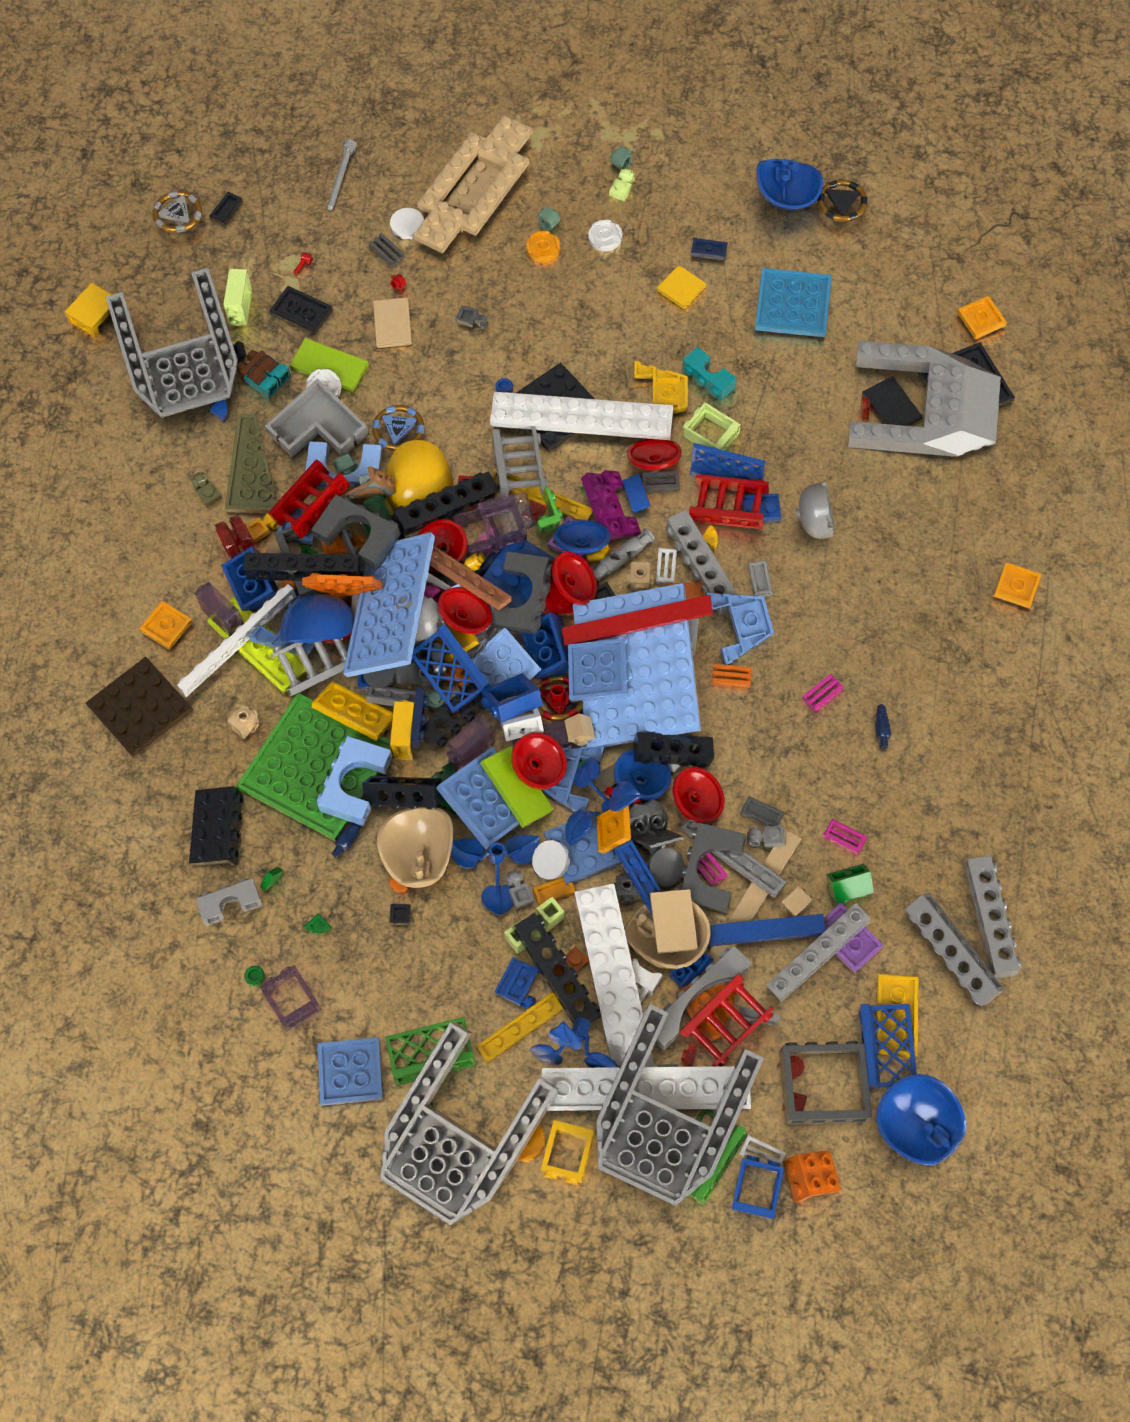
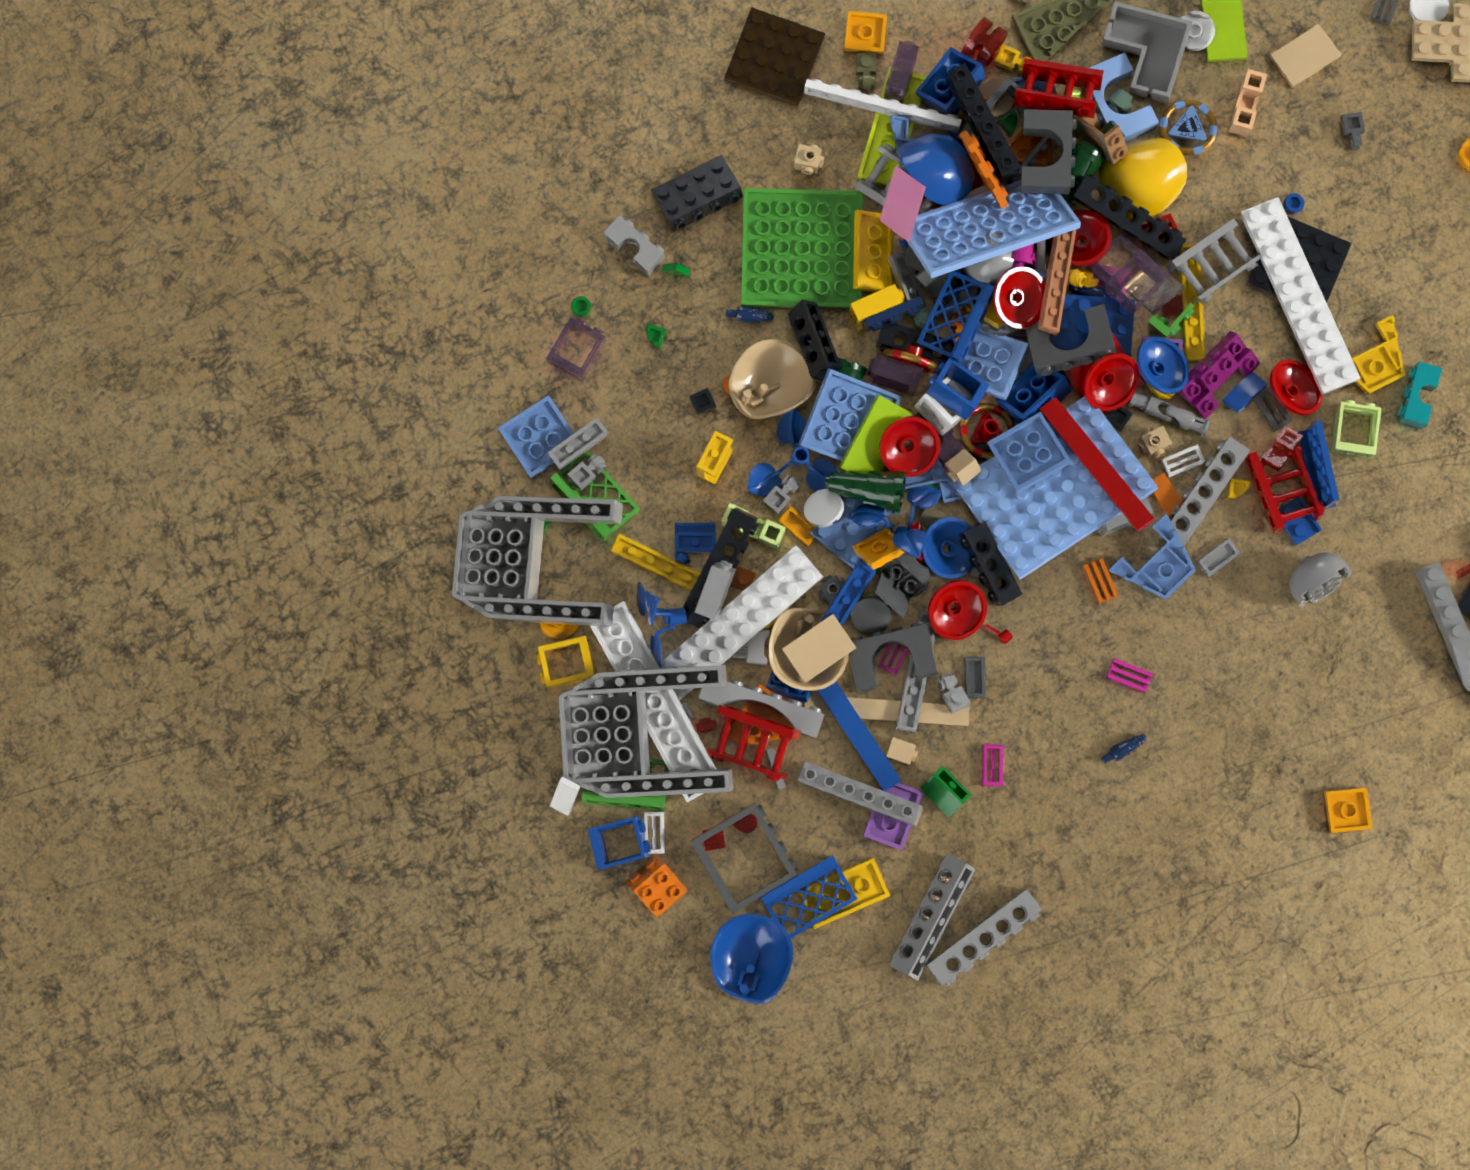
camera: 60 degrees right, 15 degrees up
light blue arch [317,736,393,826] -> none
red plate [390,274,406,291] -> none
none -> light grey plate [547,417,609,470]
none -> white tile [550,777,580,816]
none -> light grey plate [567,454,607,491]
none -> light grey window [695,560,736,620]
none -> yellow panel [696,431,734,484]
none -> dark green cone [825,470,906,513]
none -> olive plate [856,53,876,90]
none -> bright pink sticker [880,165,926,242]
none -> piece [882,345,938,374]
none -> red hand [984,624,1012,644]
none -> light nougat arch [1228,69,1267,137]
none -> clear red slope [1261,426,1303,472]

